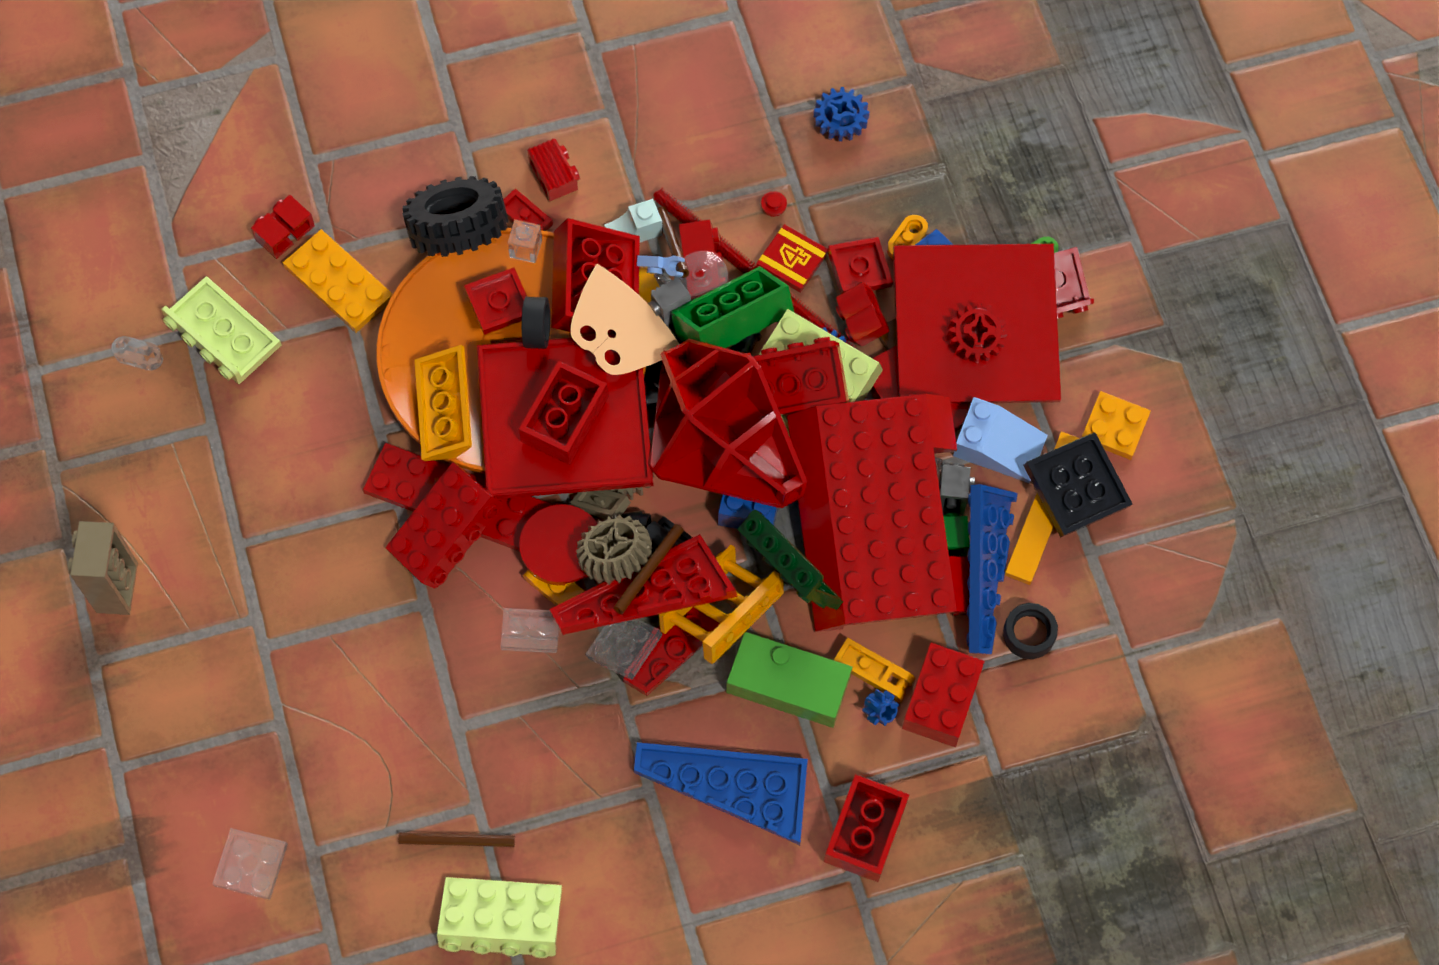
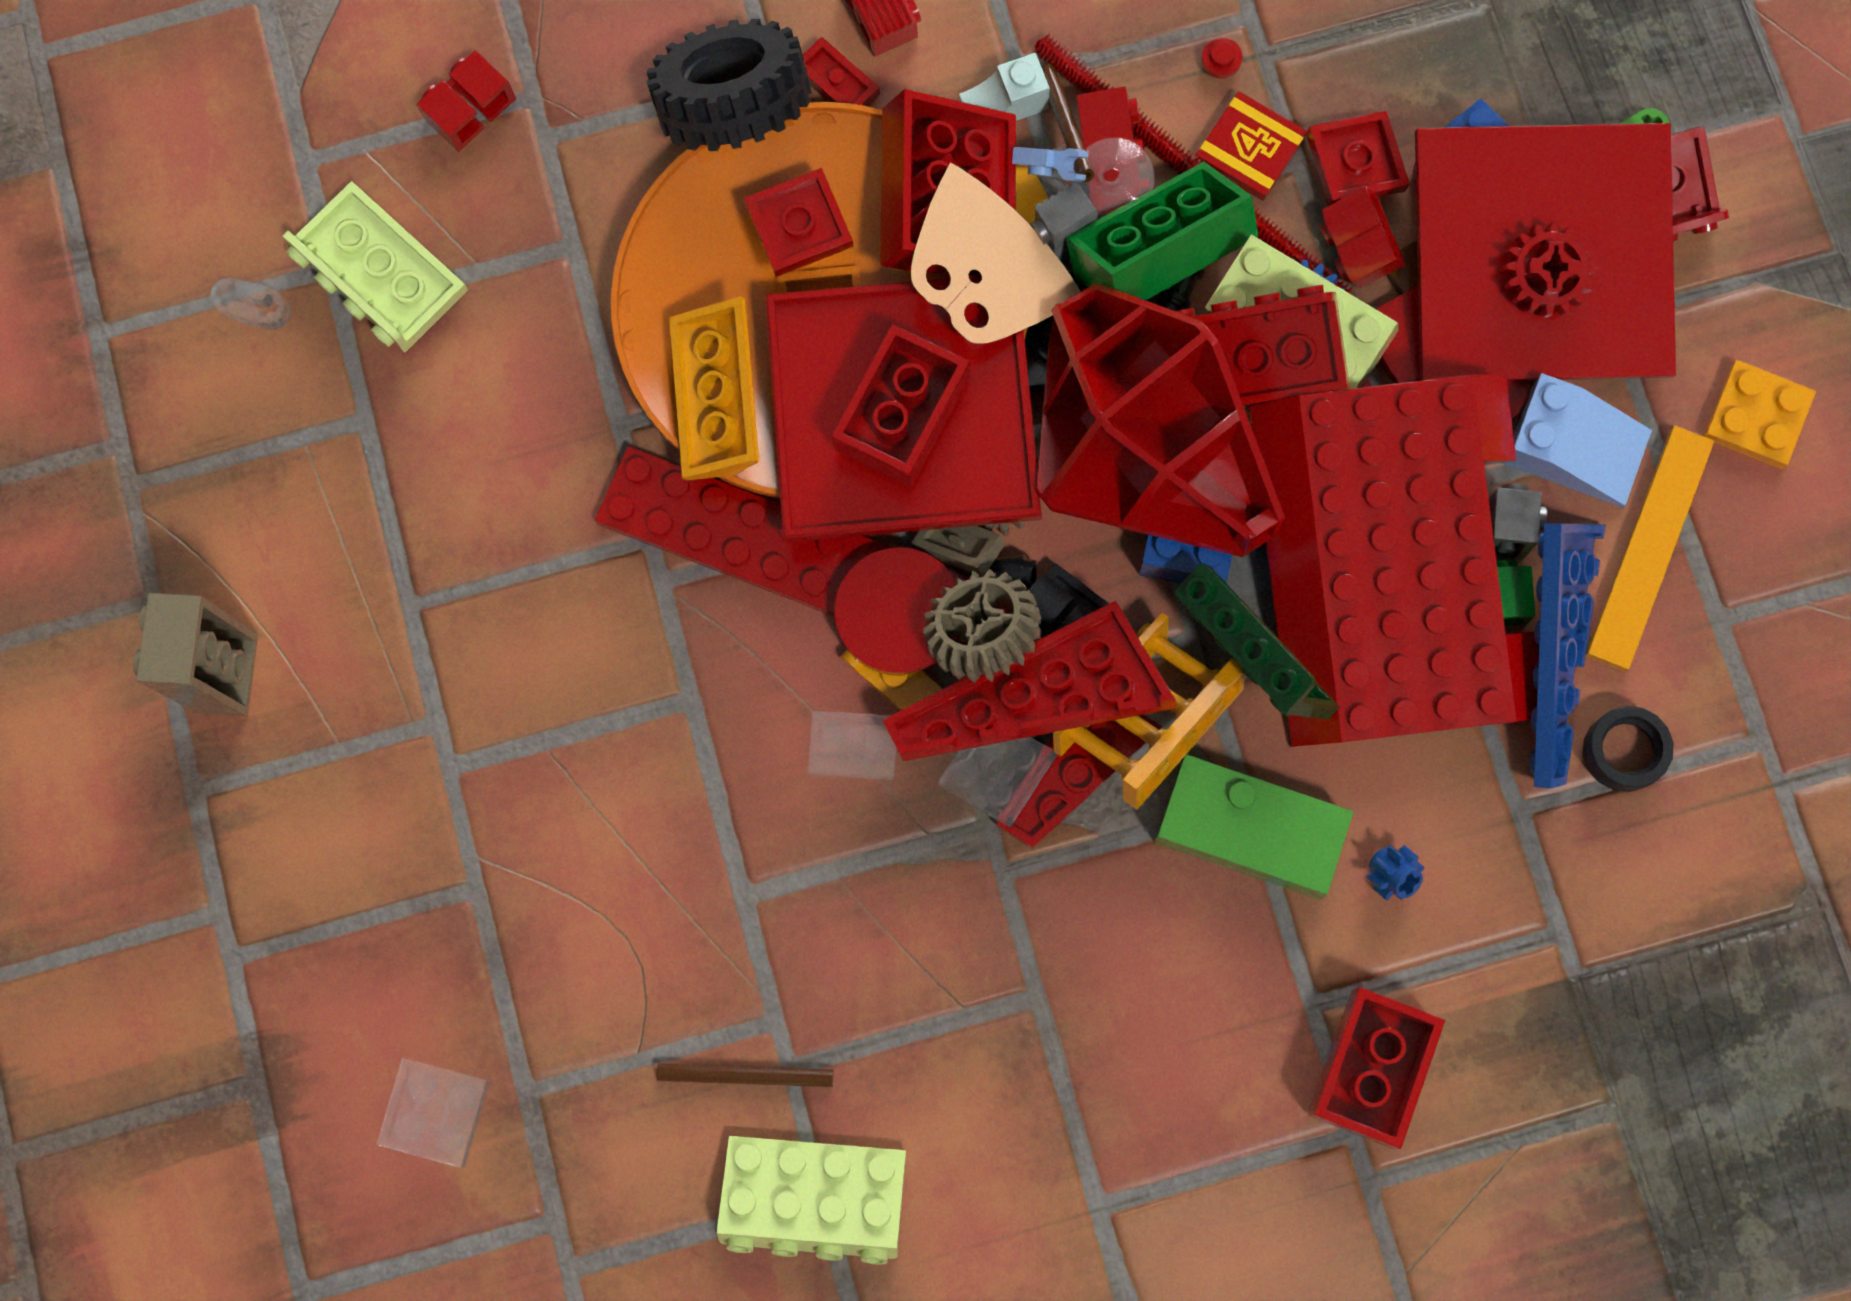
camera: 10 degrees right, 10 degrees up
light orange plate [283,229,393,333] -> none
red bracket [385,462,503,589] -> none
clear brick [507,220,542,263] -> none
black tyre [521,297,550,349] -> none
reddish brown piece [613,524,684,614] -> none
blue wing [634,742,808,845] -> none
light orange plate [834,637,915,702] -> none
light orange plate [887,215,928,260] -> none
red brick [902,643,985,748] -> none
black plate [1023,432,1133,538] -> none

